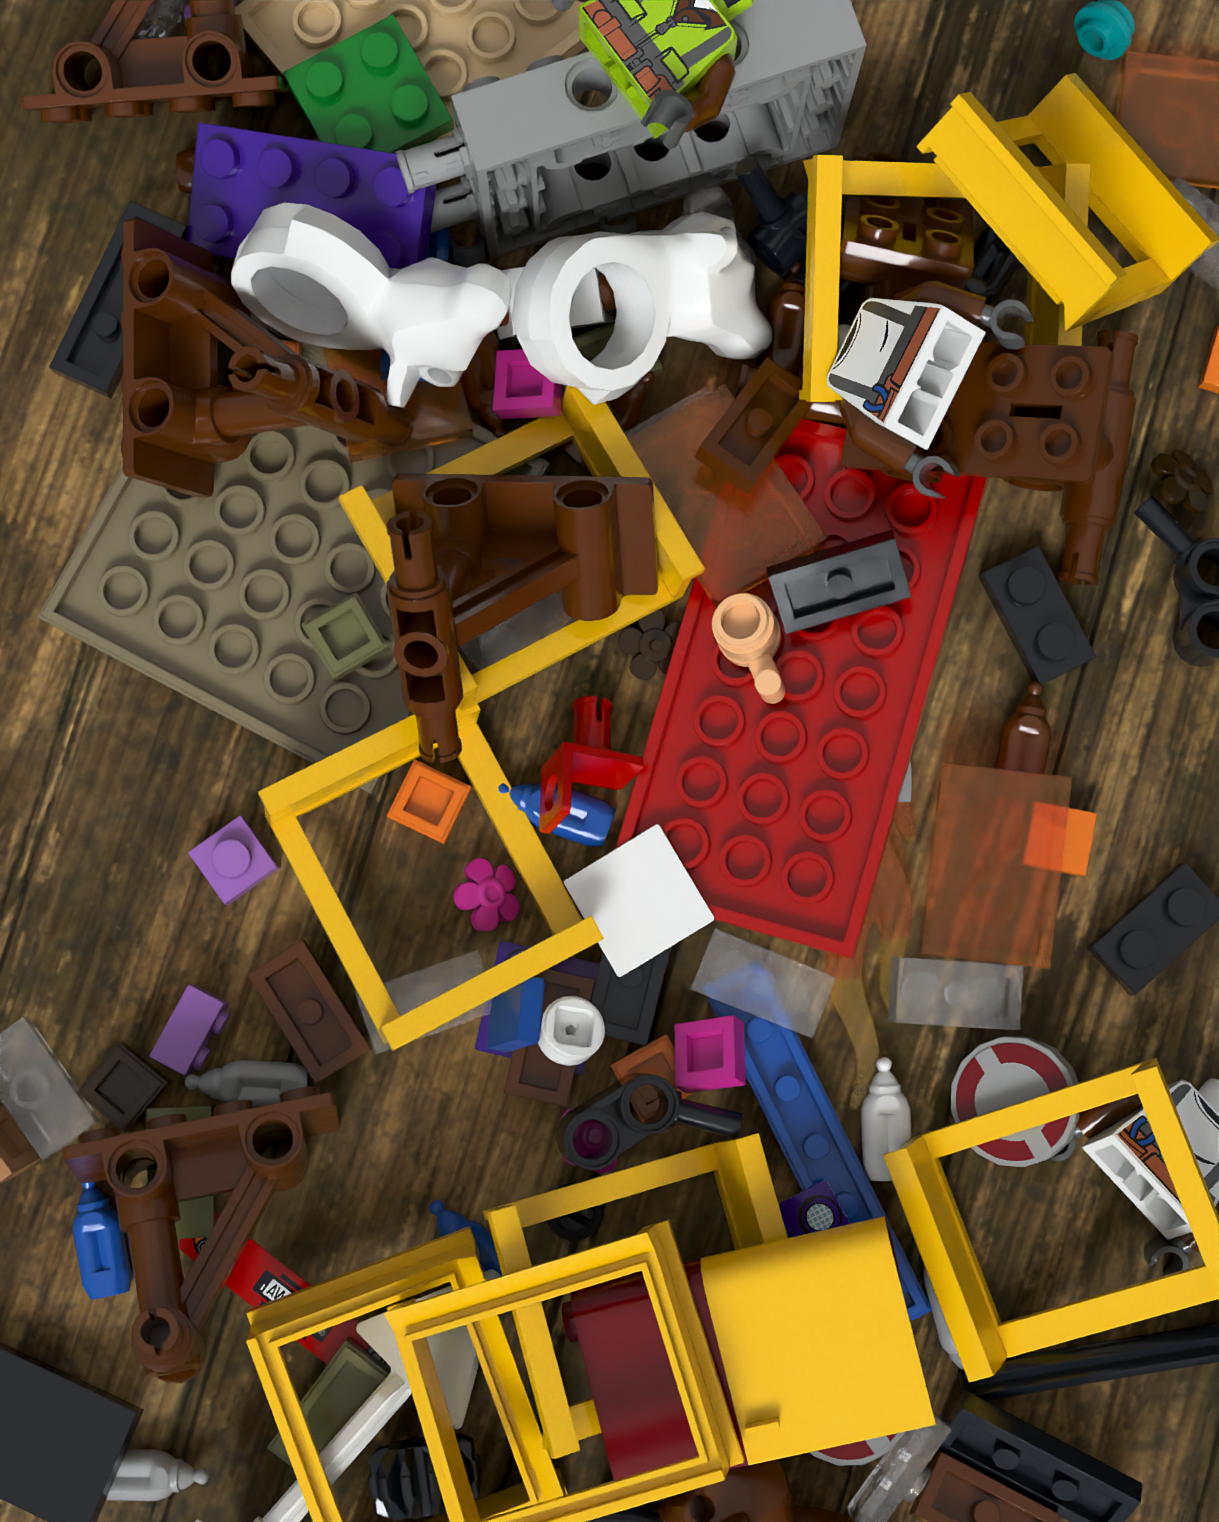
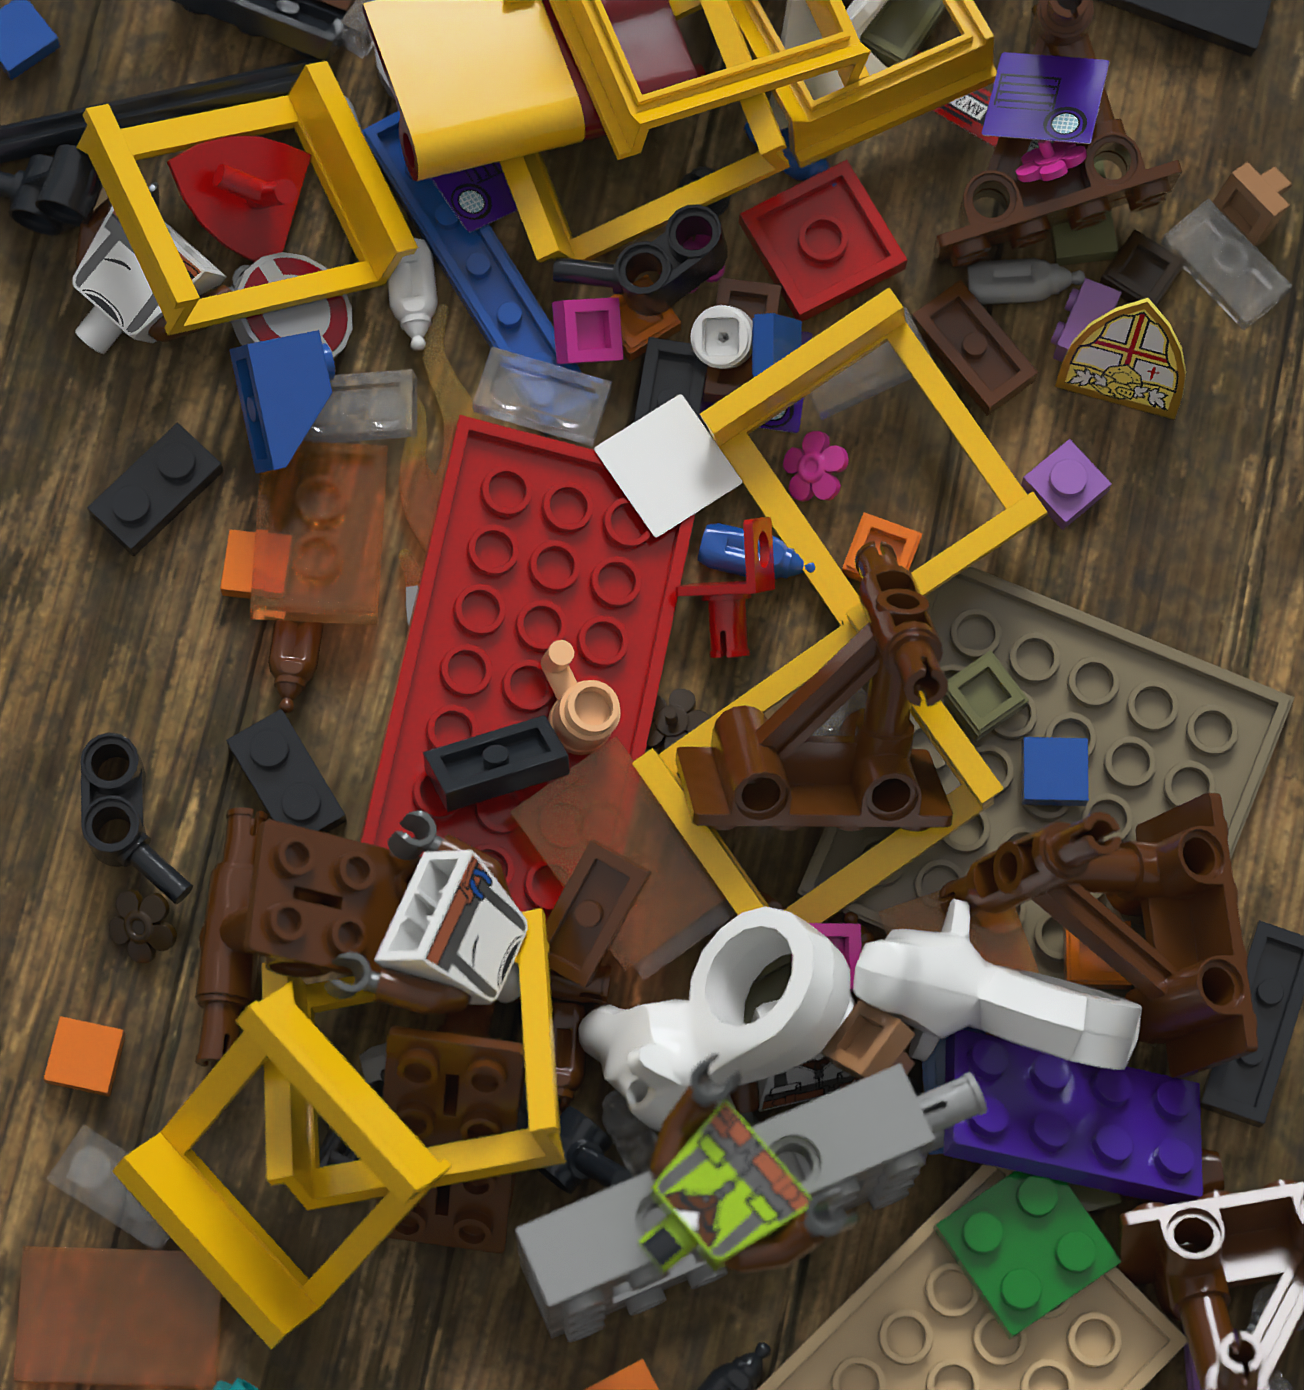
camera: 175 degrees right, 10 degrees down
blue piece [72,1181,132,1299] -> none
none -> red shield [167,136,311,262]
none -> blue slope [229,330,335,474]
none -> red plate [739,159,908,322]
none -> medium nougat tile [821,999,915,1080]
none -> dark purple sticker [982,52,1109,144]
none -> dark pink plant [1016,140,1087,182]
none -> blue tile [1021,737,1089,806]
none -> shield [1055,298,1186,420]

